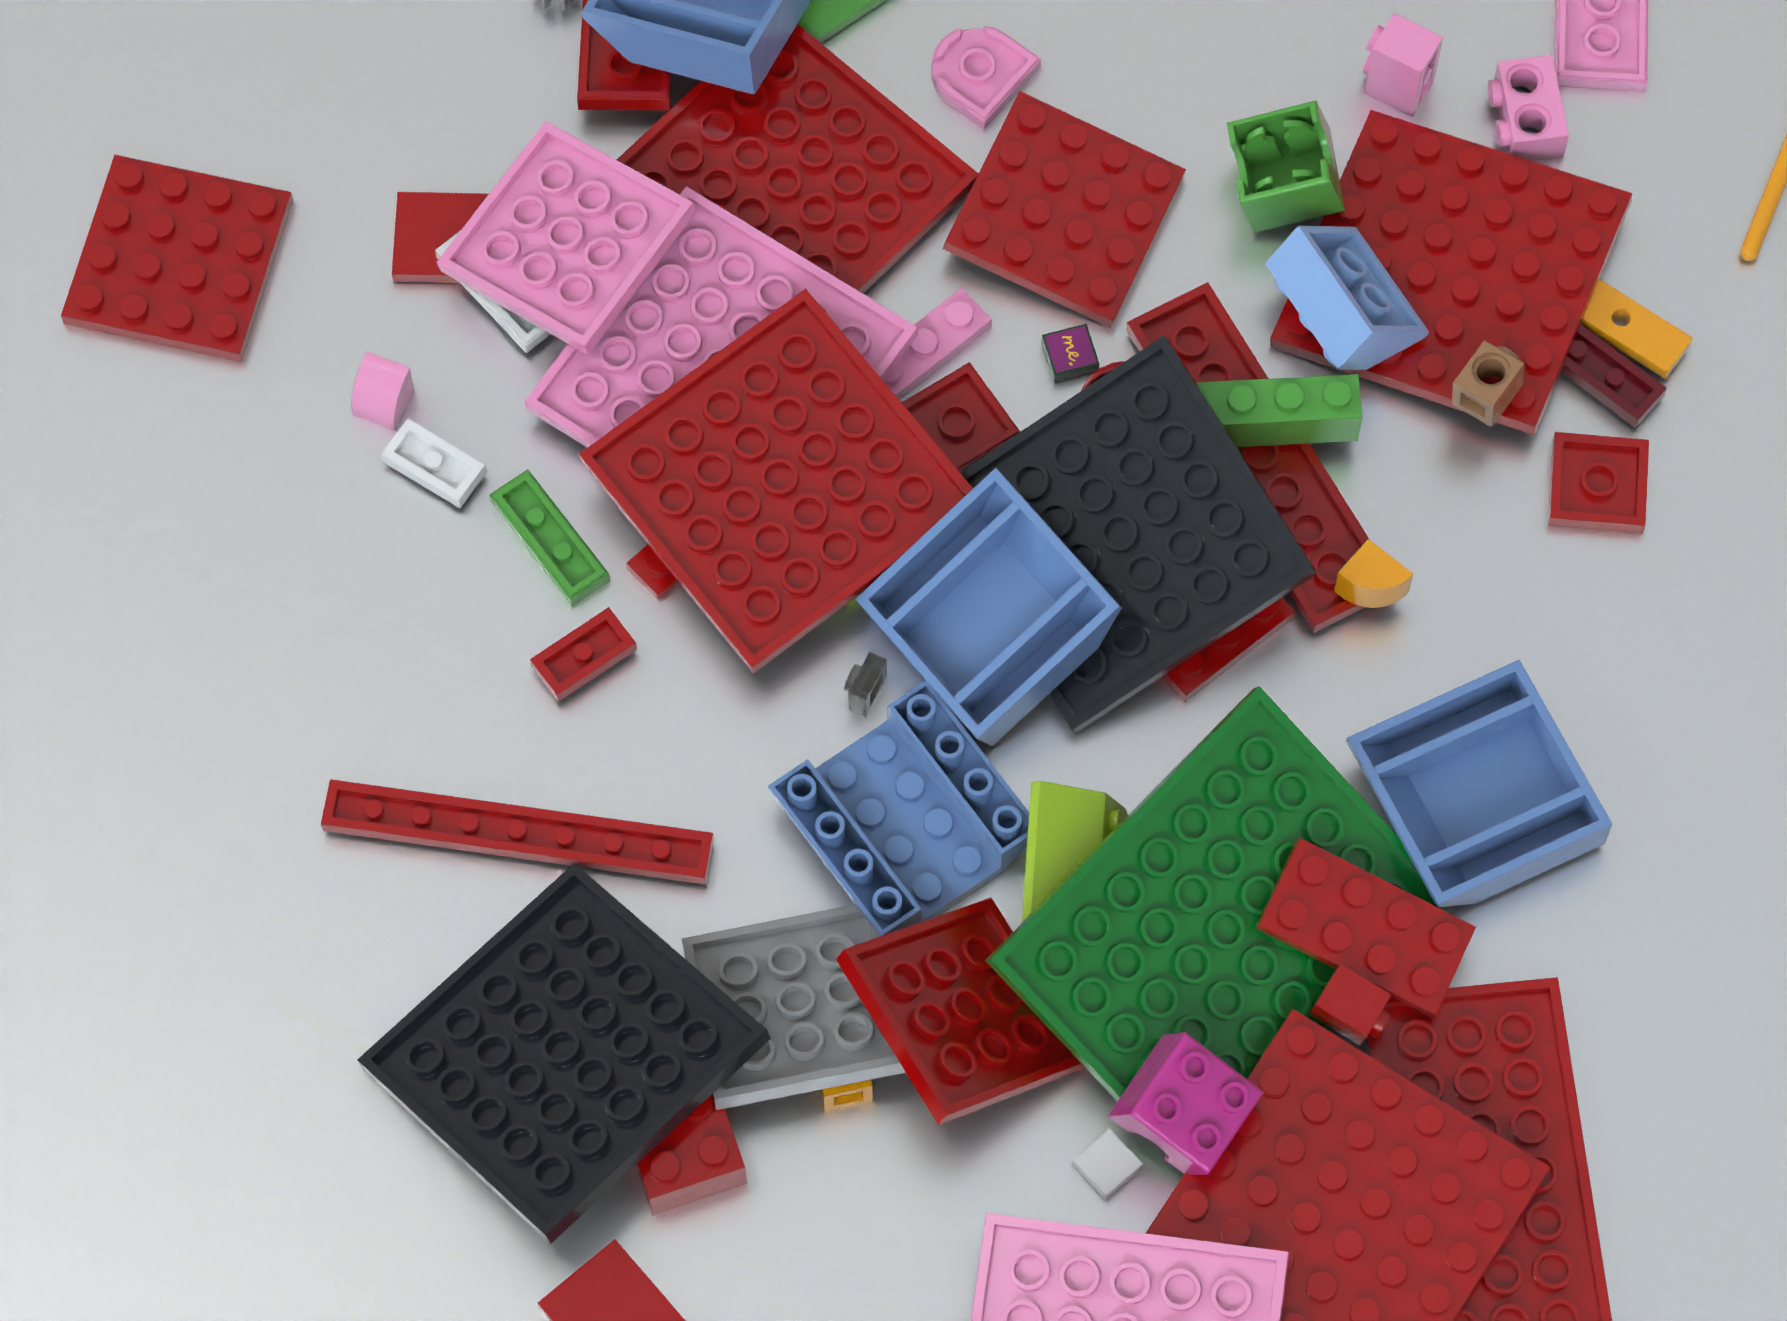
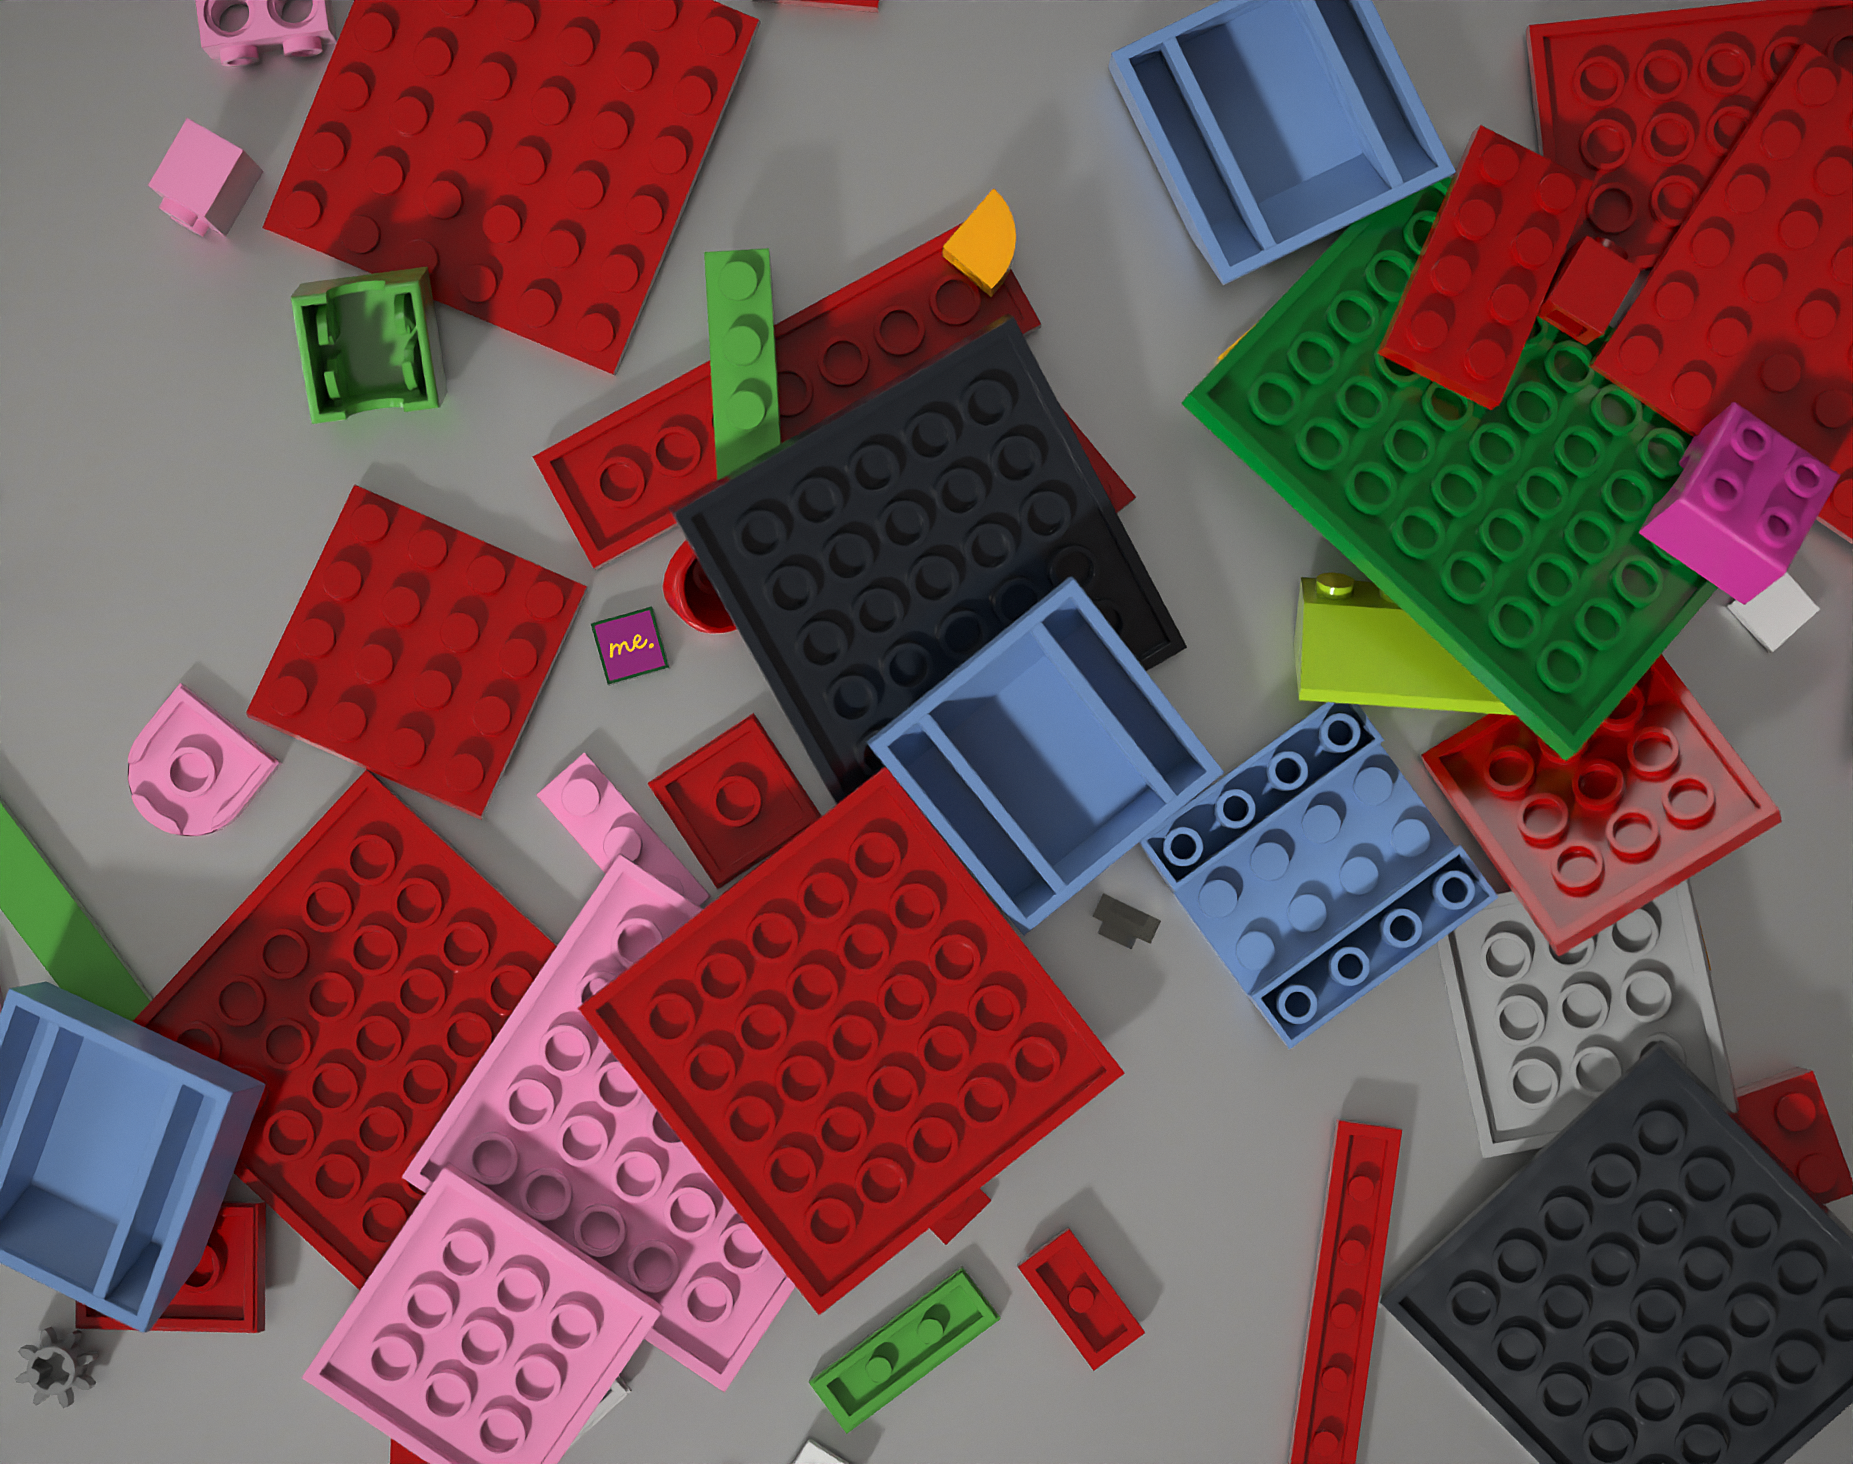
camera: 90 degrees left, 20 degrees up
light blue slope [1265,226,1429,370] -> none
medium nougat brick [1452,340,1524,427] -> none

